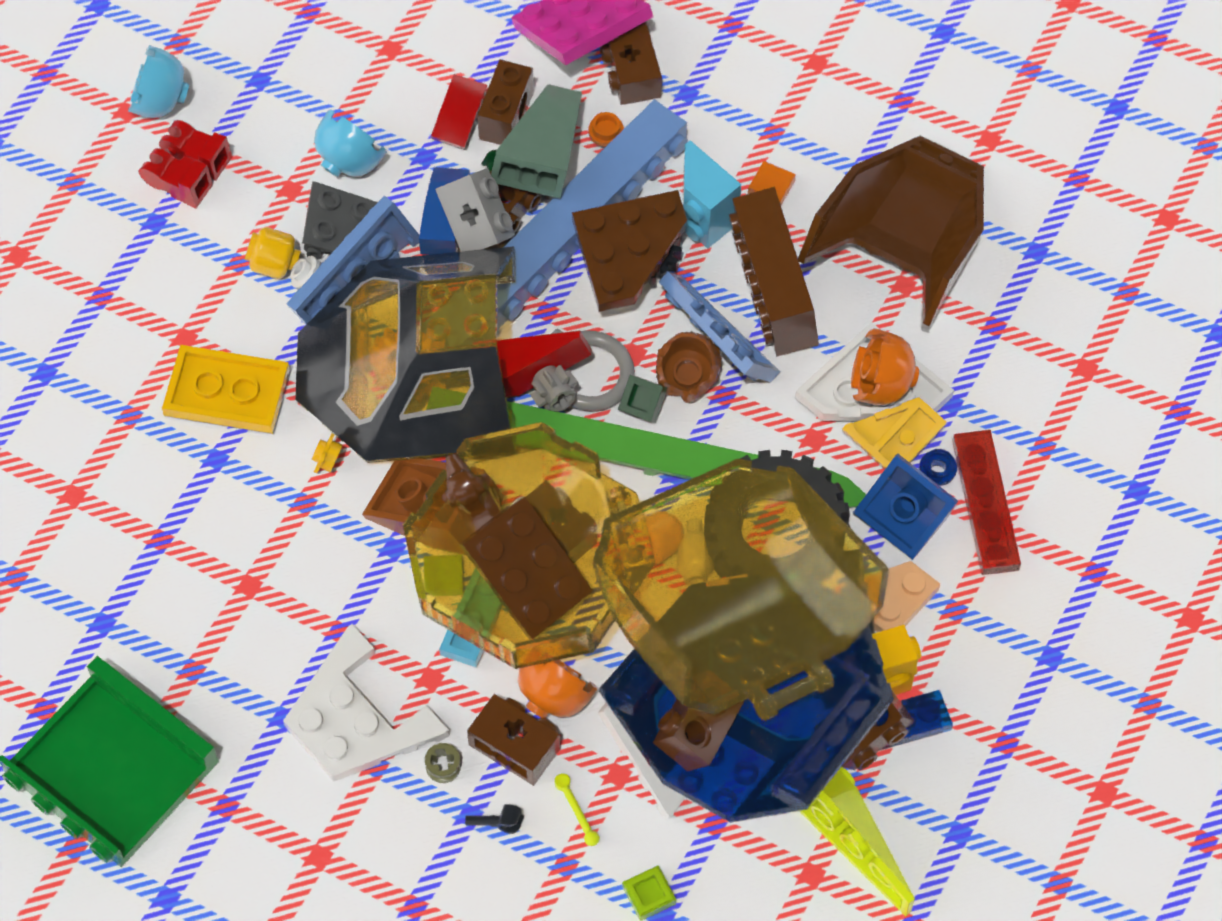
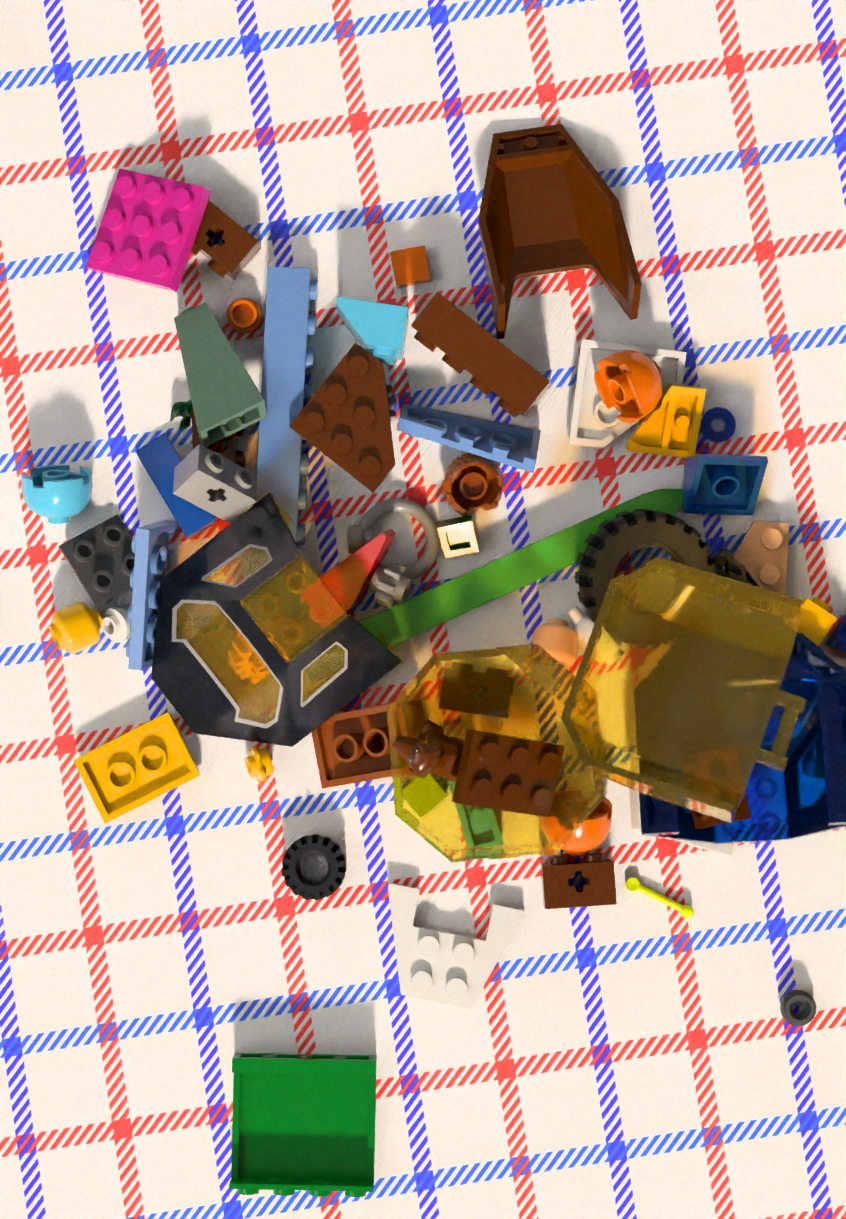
camera: 35 degrees left, 25 degrees up
olive bush [425,743,461,783] -> none
red slope [431,74,487,150] -> none
black hand [465,804,524,834] -> none
reddish brown brick [477,59,534,145] -> none
lime tile [622,865,677,921] -> none
clear red plate [952,429,1021,575] -> none
none -> black tyre [281,834,346,900]

